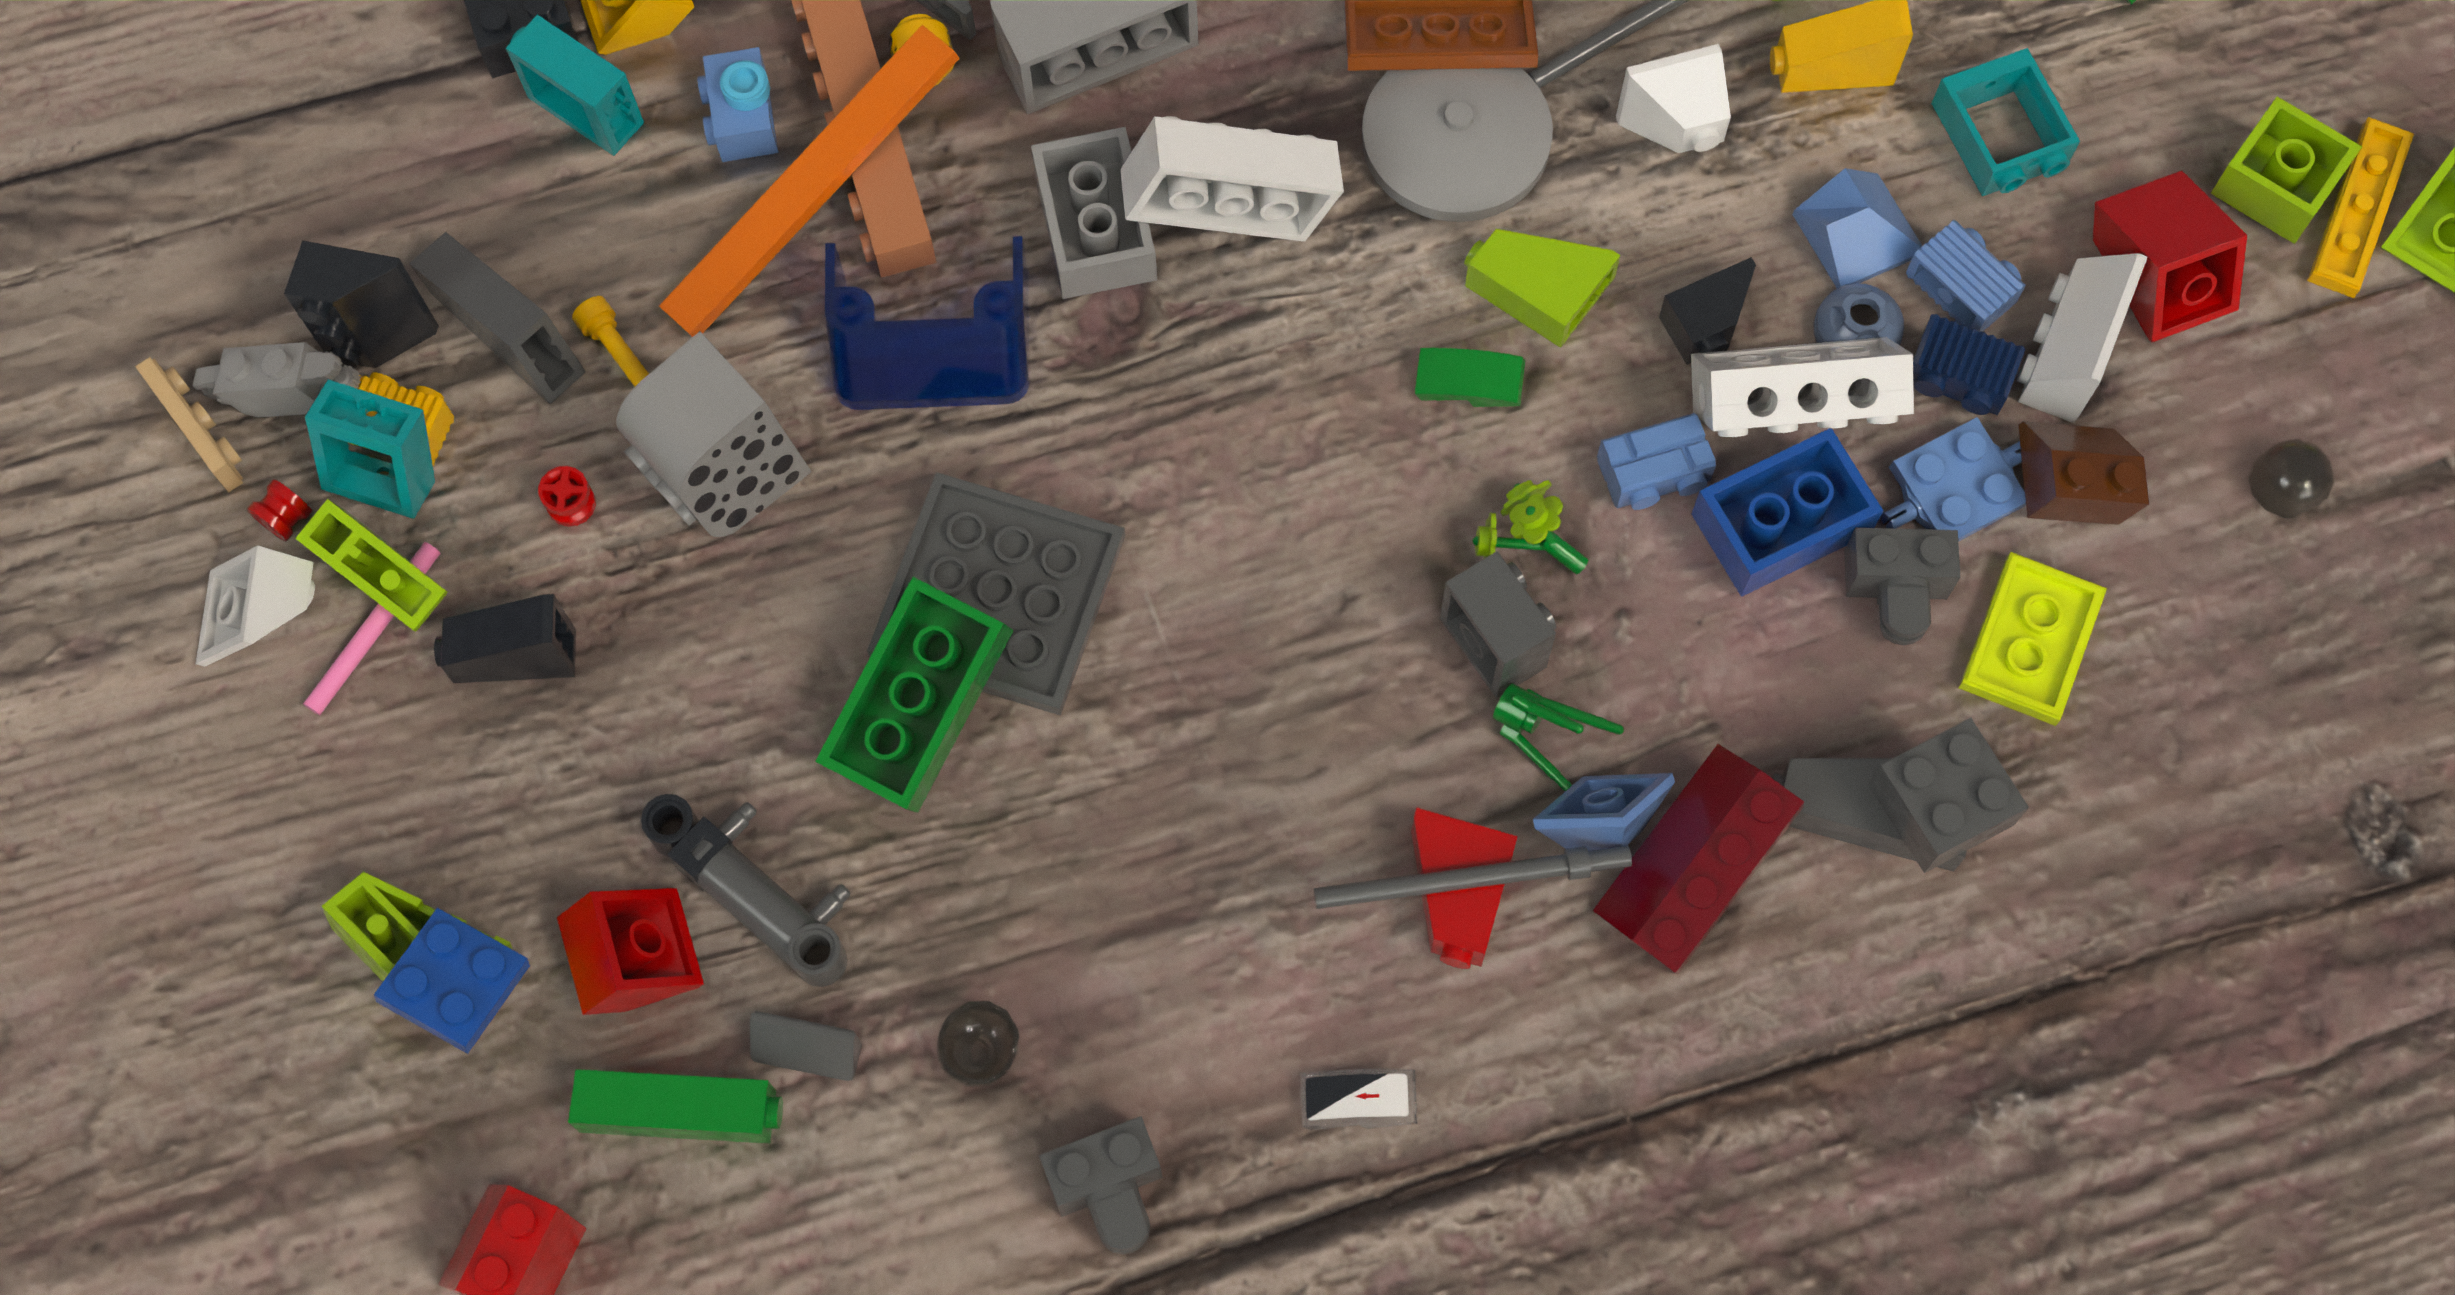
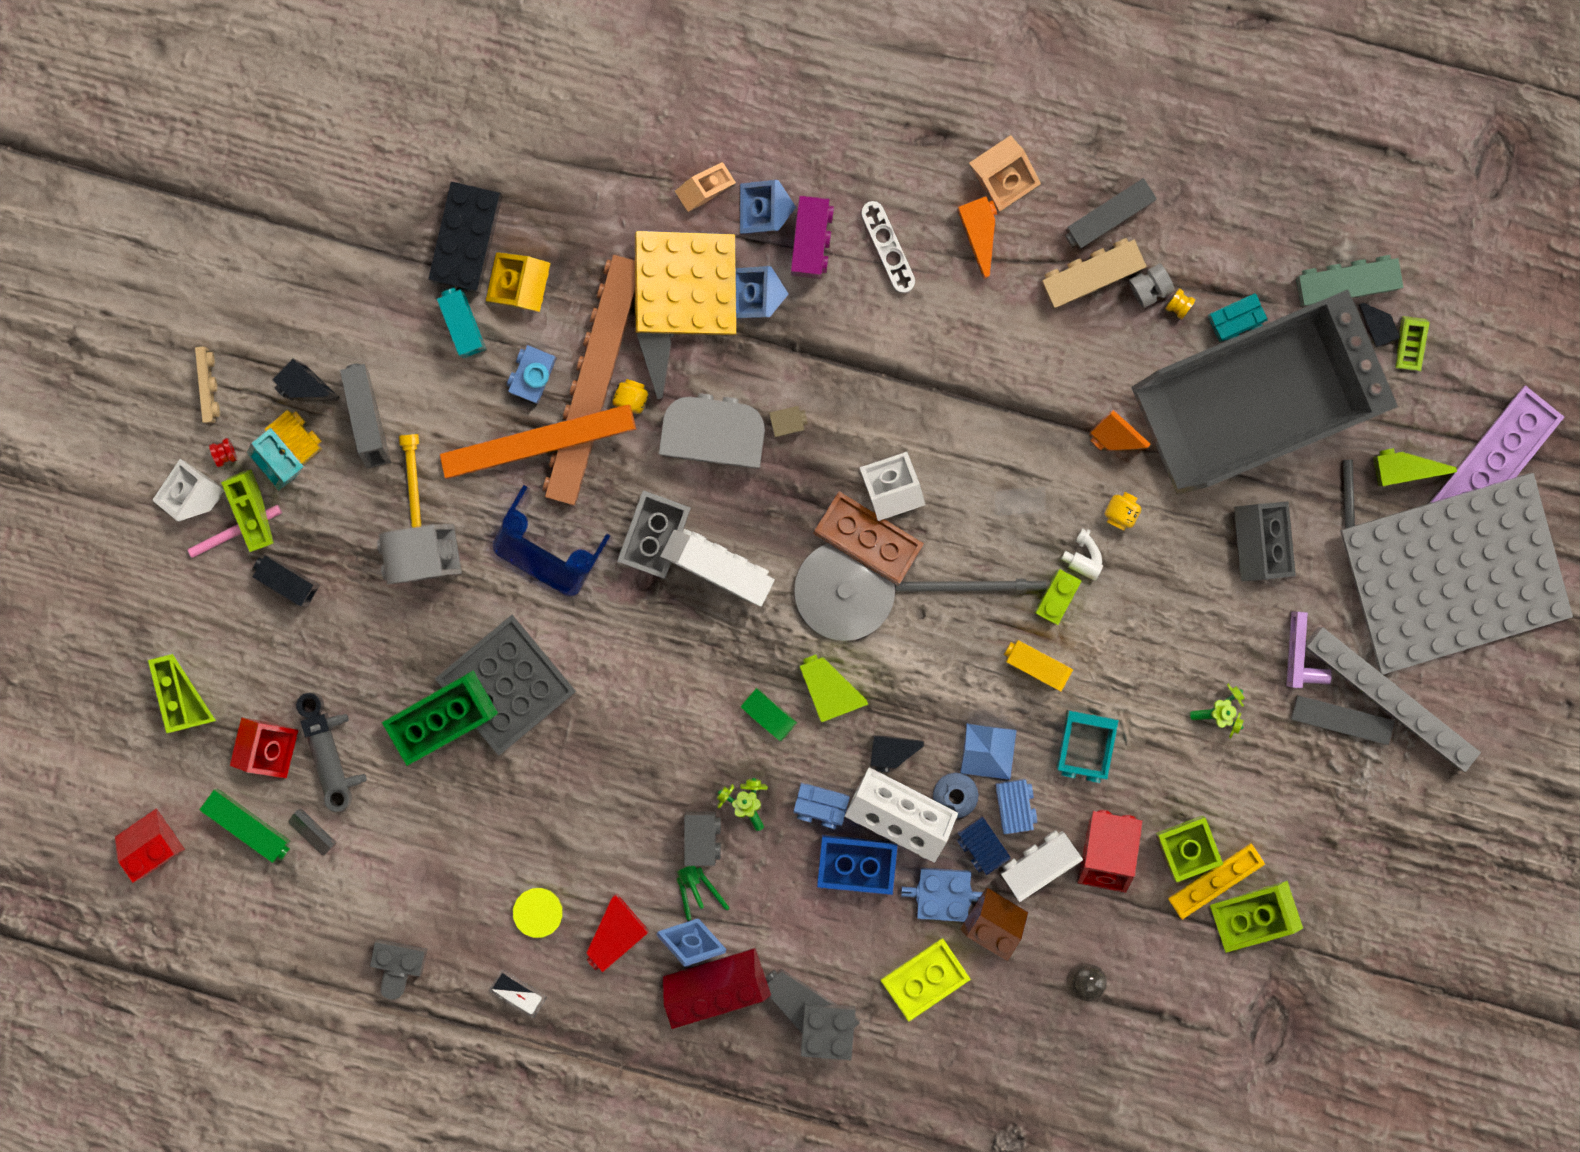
camera: 30 degrees right, 20 degrees up
light grey hinge [192,342,361,418] -> none
blue plate [374,908,530,1054] -> none
red wheel [538,466,596,527] -> none
clear smoke hair [936,1001,1020,1087] -> none
dark grey bar [1314,846,1632,909] -> none
white slope [1616,44,1731,153] -> none
dark grey brick [1844,528,1960,646] -> none
none -> neon yellow tile [513,888,563,938]

